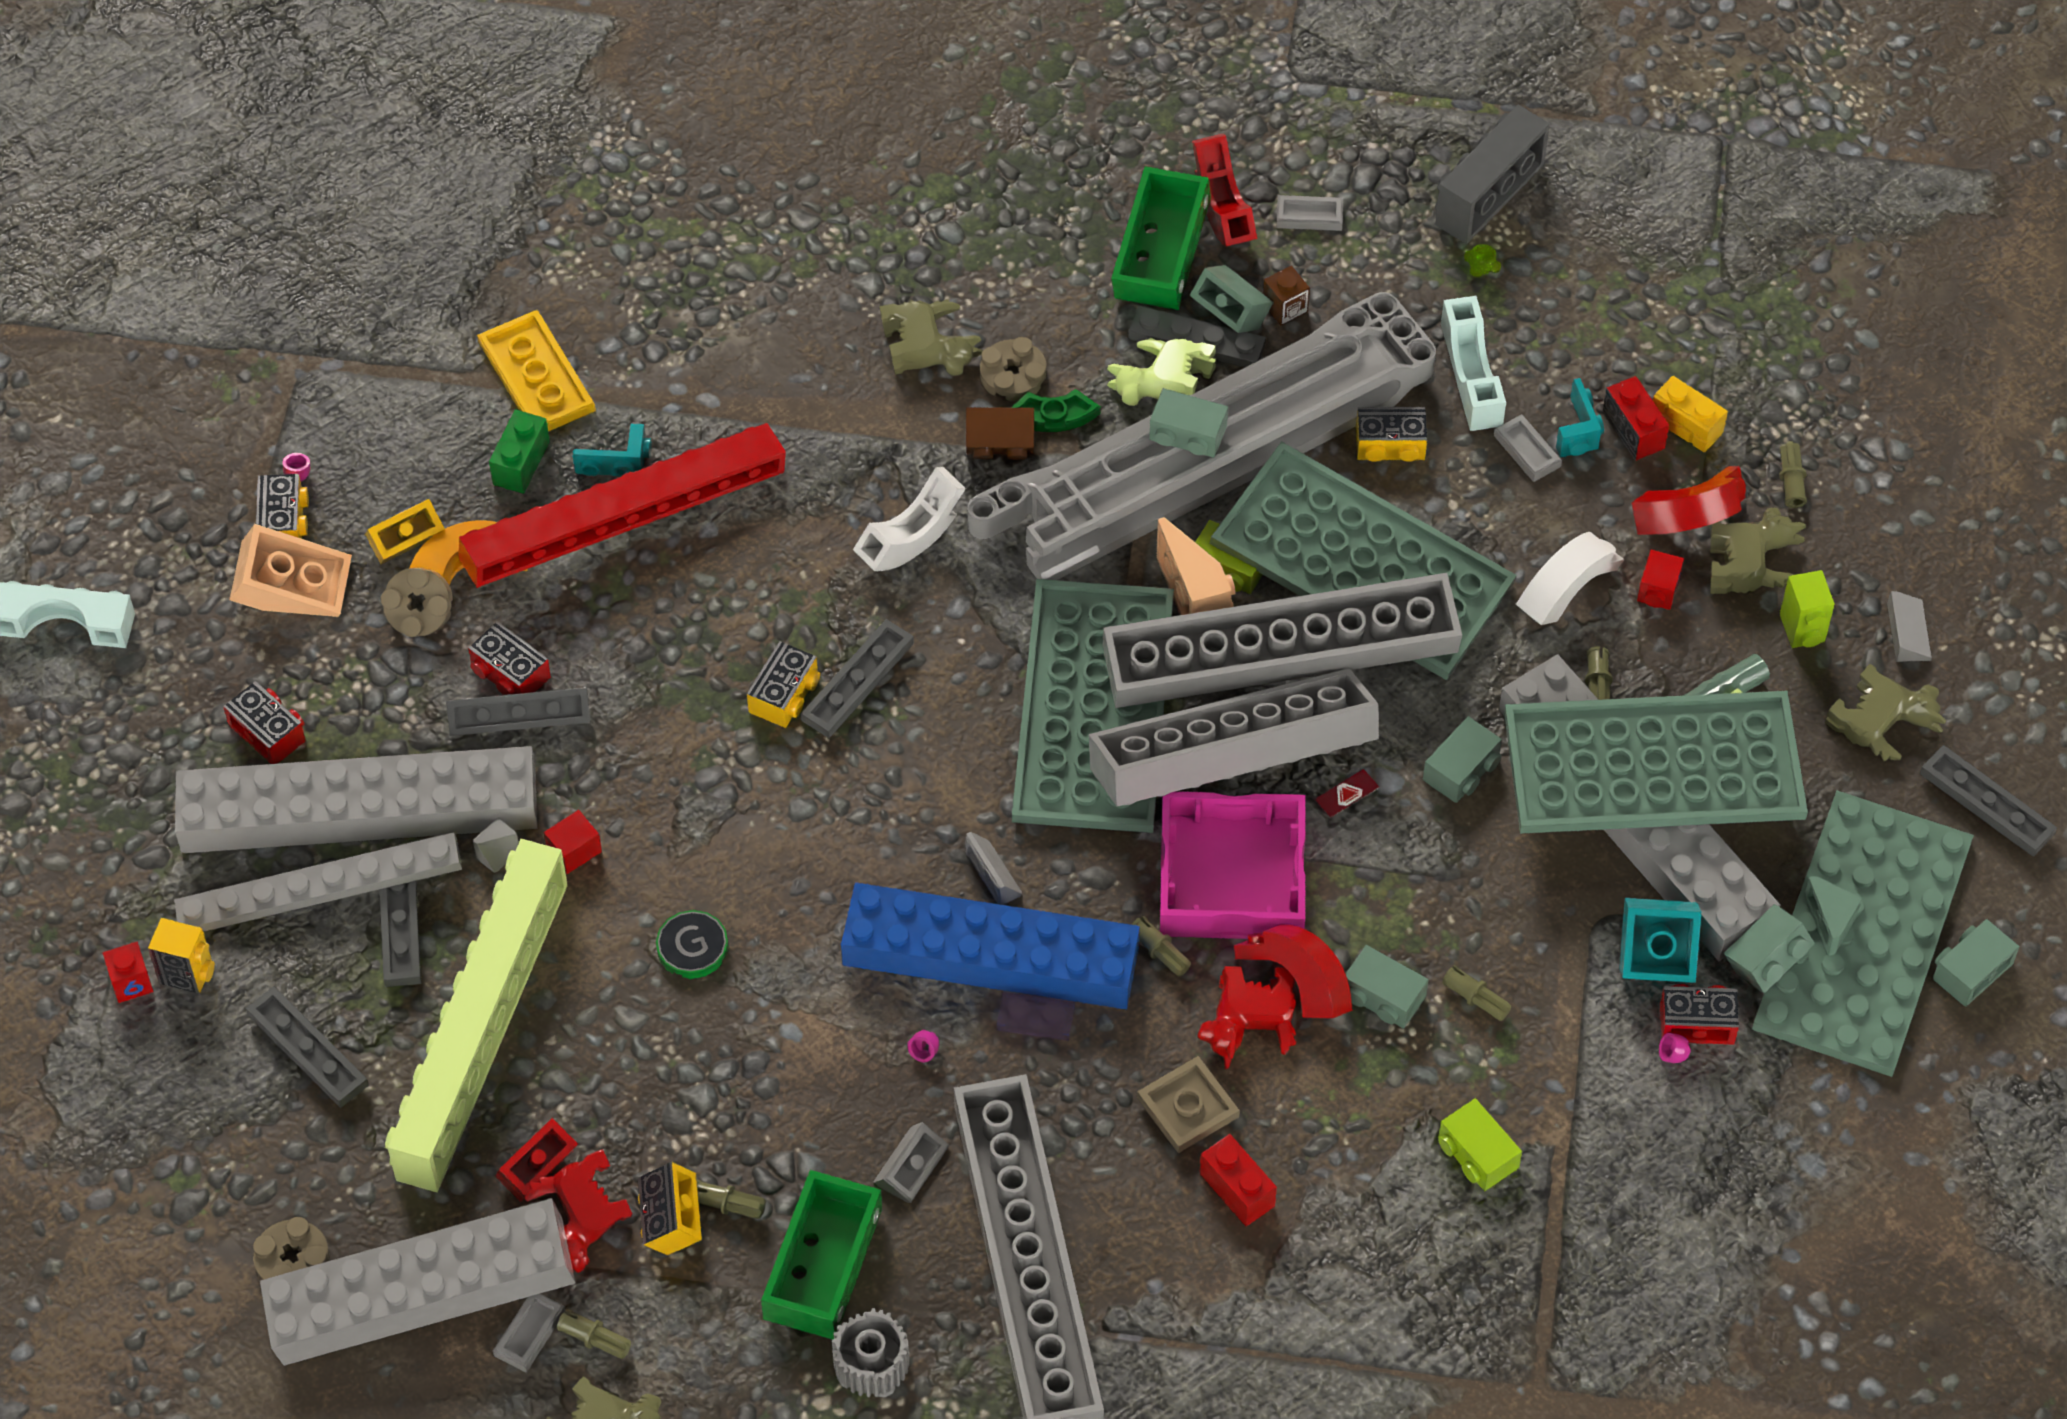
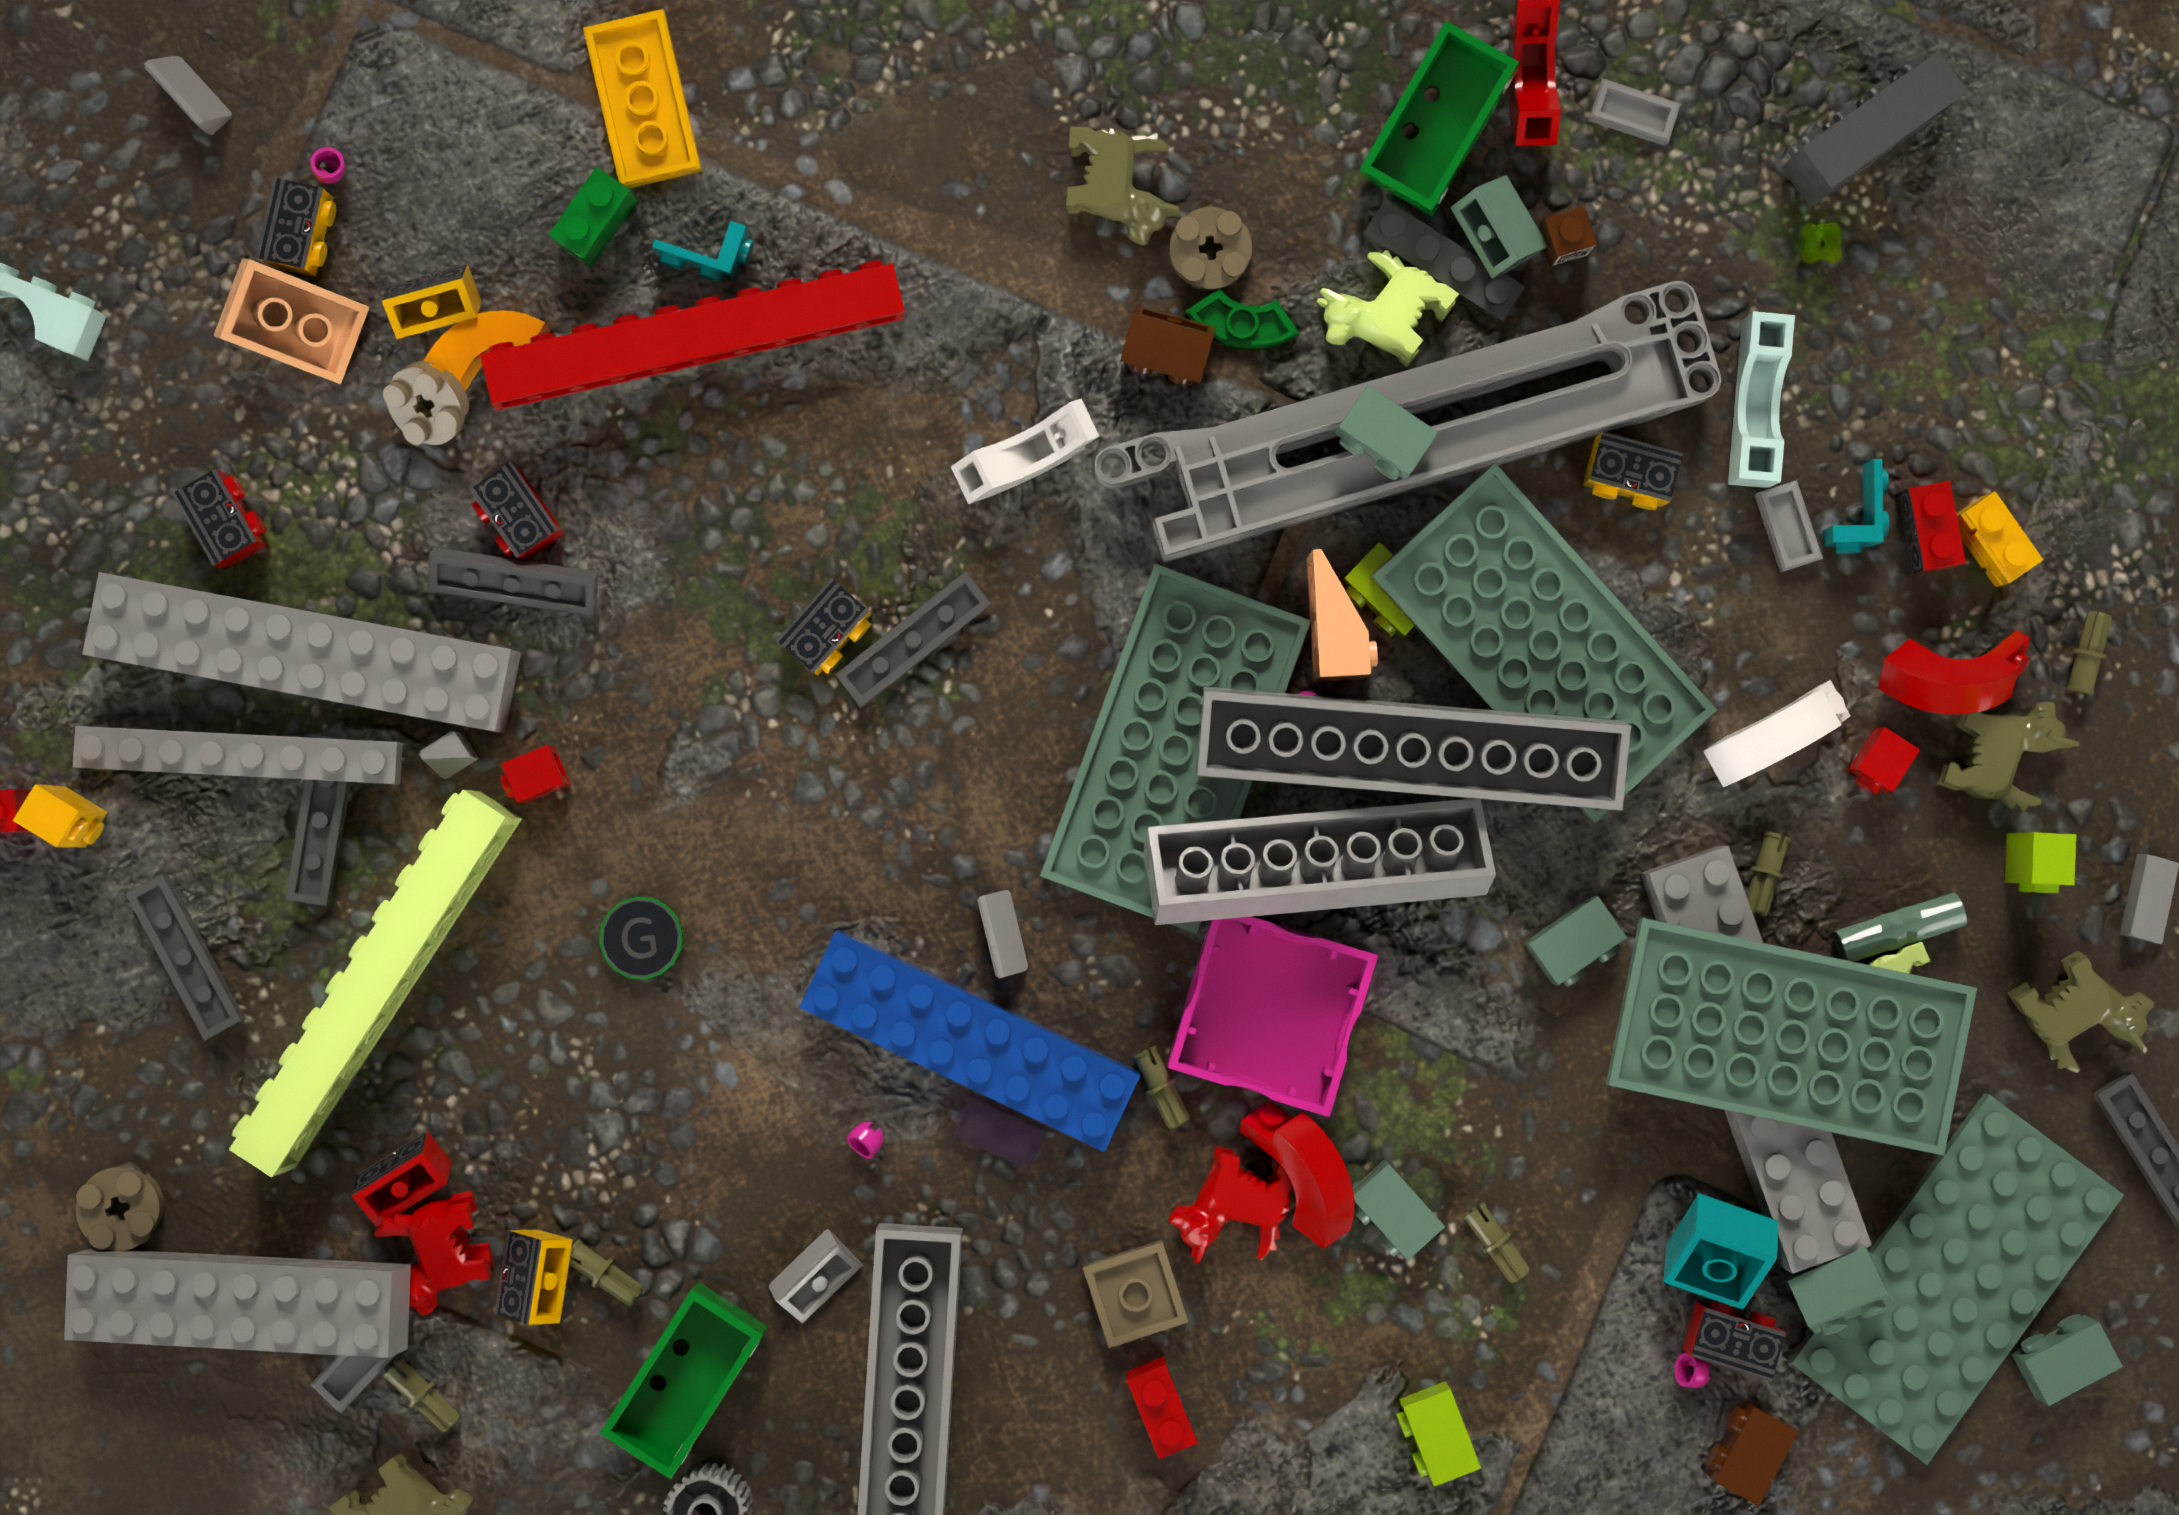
camera: 15 degrees right, 30 degrees up
dark red sticker [1315,769,1379,818] -> none
sand green slope [1805,876,1862,956] -> none
none -> light grey slope [144,56,232,135]
none -> reddish brown brick [1706,1399,1799,1506]

